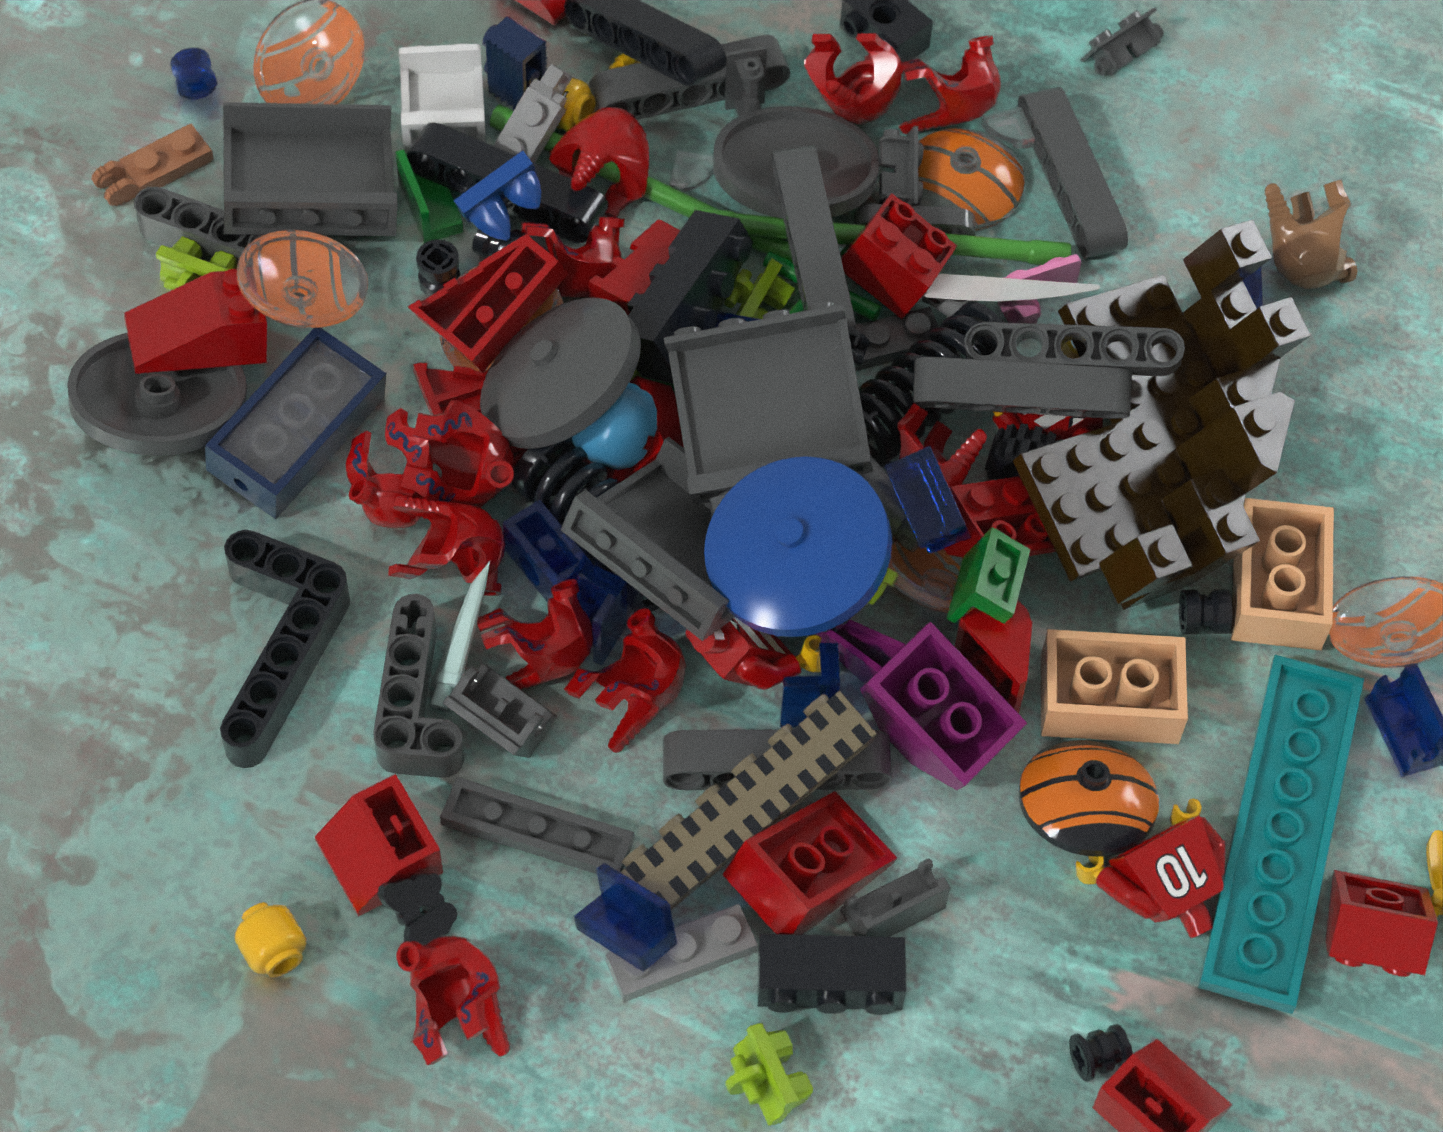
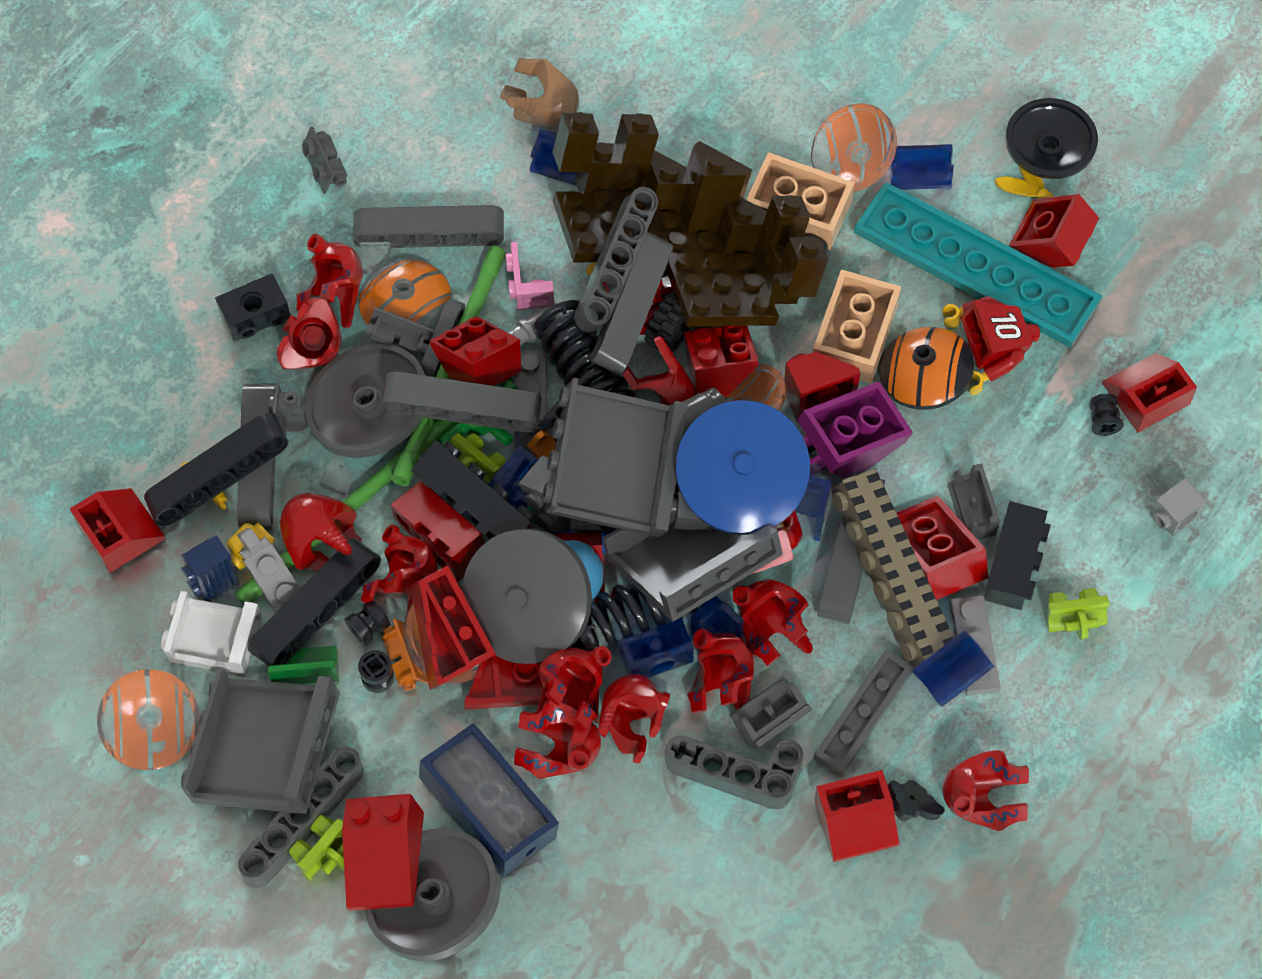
camera: 70 degrees left, 5 degrees up
nougat hinge [91,123,214,206] -> none
clear blue wheel [170,48,218,100] -> none
black beam [220,530,350,768] -> none
yellow head [234,902,307,977] -> none
clear dish [236,230,368,328] -> none
light aqua bar [430,561,490,711] -> none
blue tile [454,151,541,241] -> none
clear blue hinge [884,446,971,553] -> none
white sticker [925,274,1100,301] -> none
green panel [946,527,1031,624] -> none

